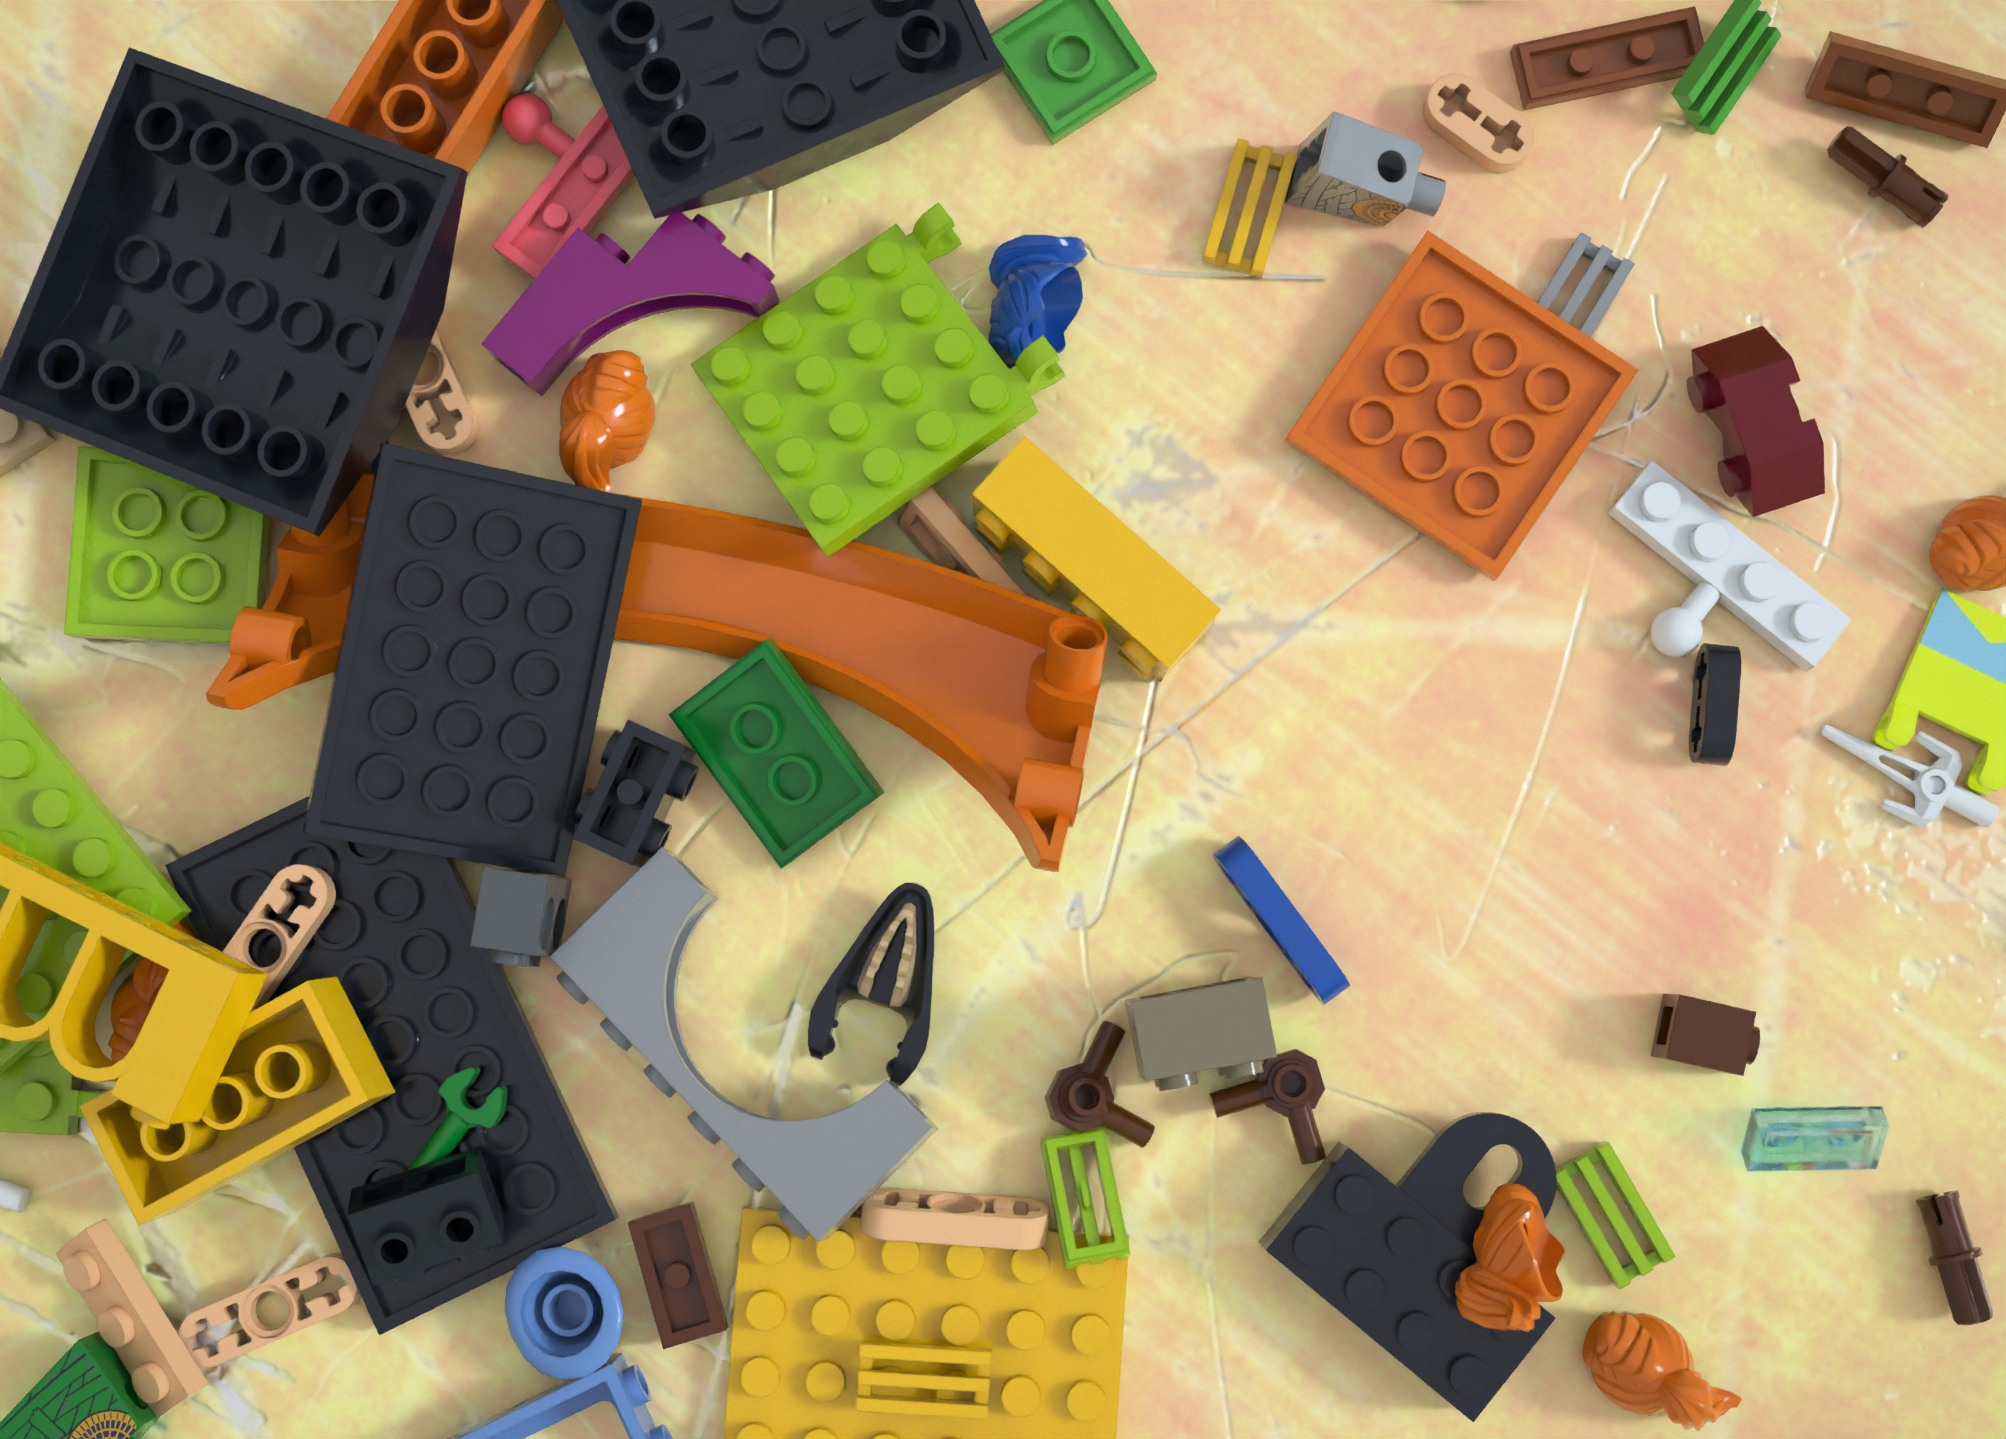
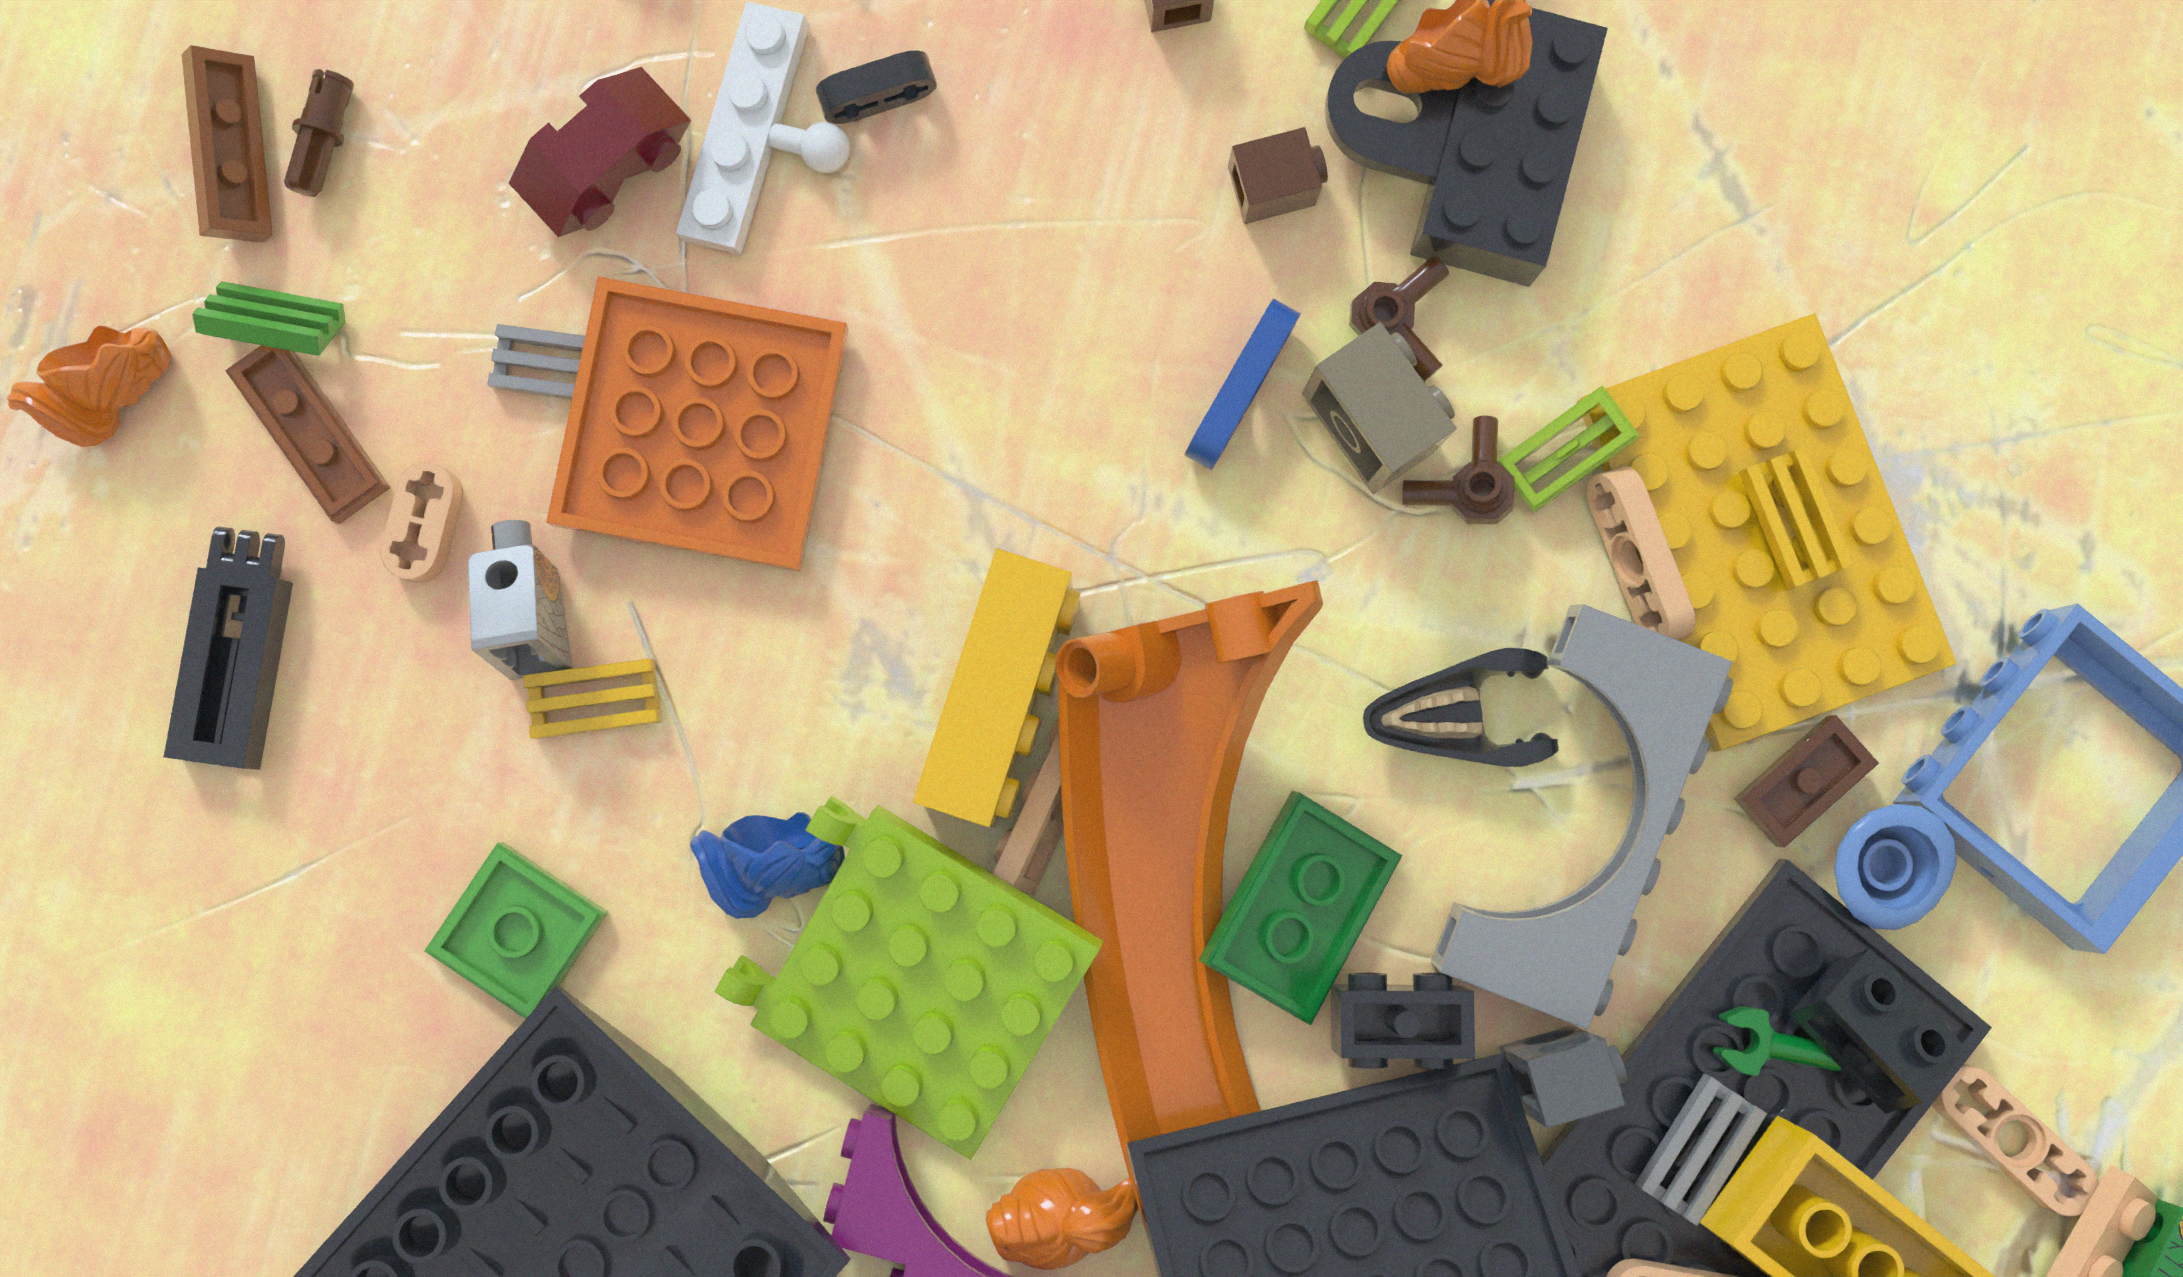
camera: 120 degrees left, 0 degrees up
none -> reddish brown brick [1228,127,1328,224]
none -> light grey tile [1635,1074,1767,1226]

